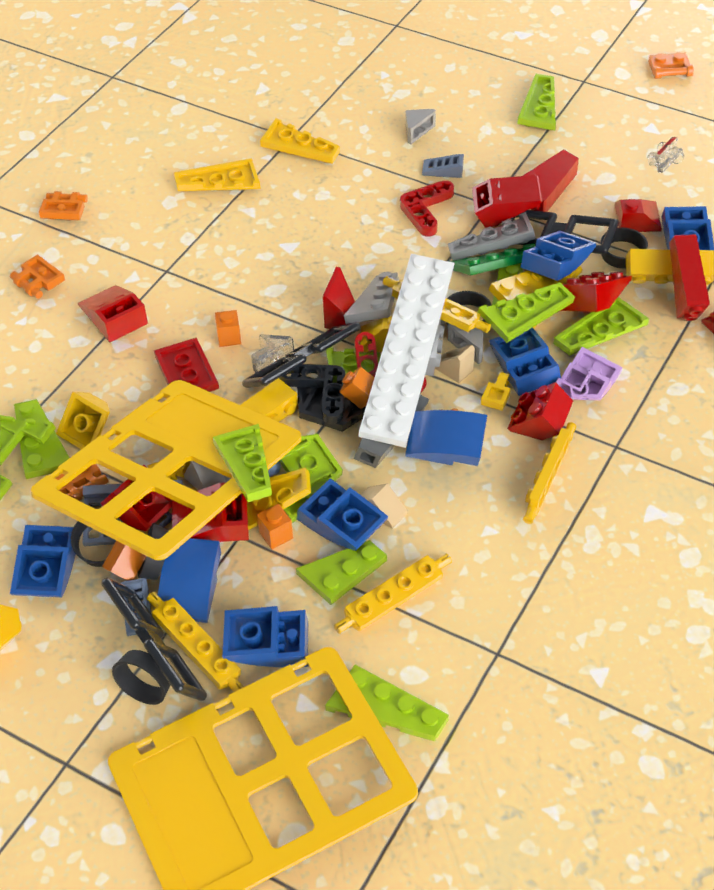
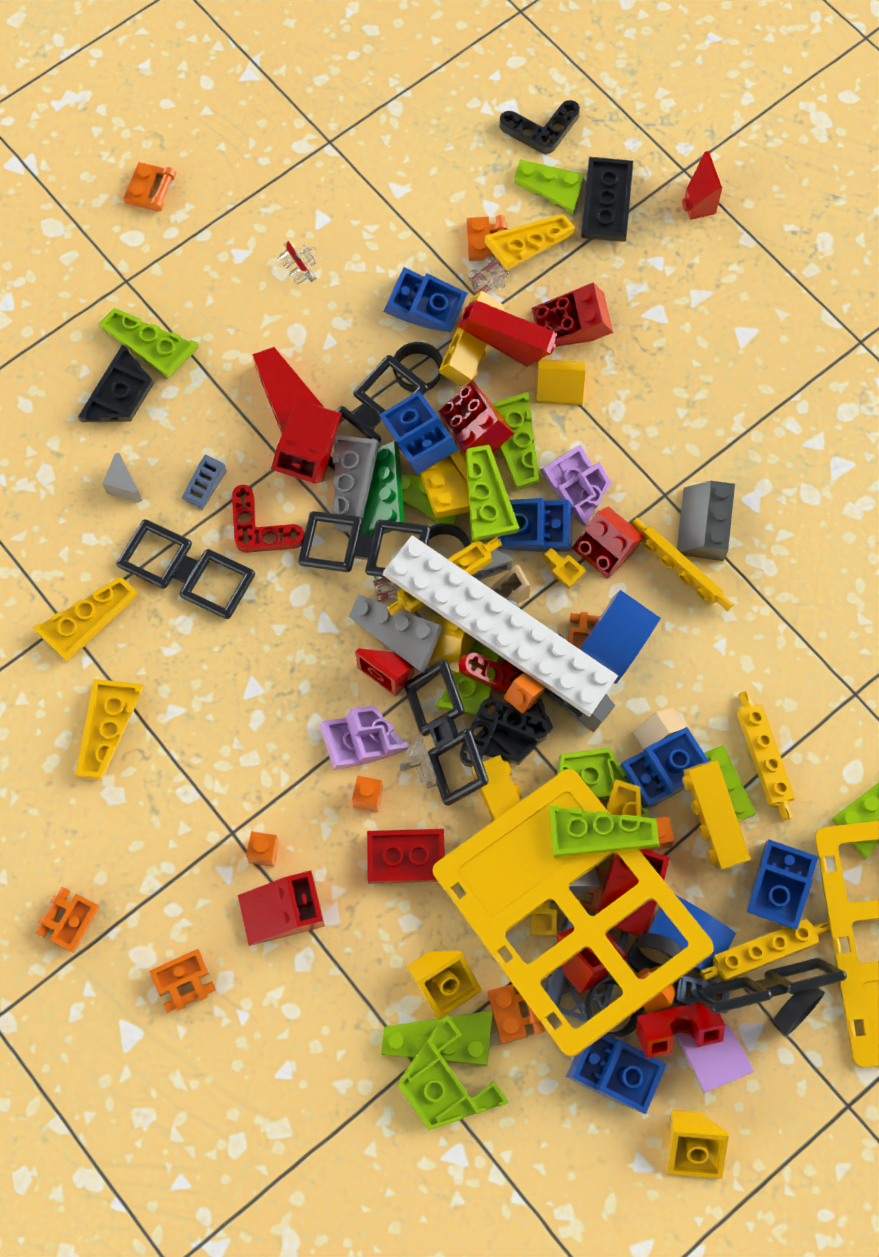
camera: 70 degrees left, 20 degrees up
red slope [615,199,662,232] -> none
none -> black wing [78,345,154,422]
none -> black bar [116,519,255,619]
none -> orange brick [246,831,279,867]
none -> black bar [298,511,431,578]
none -> lavender slope [320,706,410,770]
none -> yellow slope [536,359,586,405]
none -> red arch [636,1002,725,1059]
none -> lavender slope [674,1024,754,1093]
none -> dark grey slope [677,481,735,561]
none -> yellow brick [682,760,751,869]

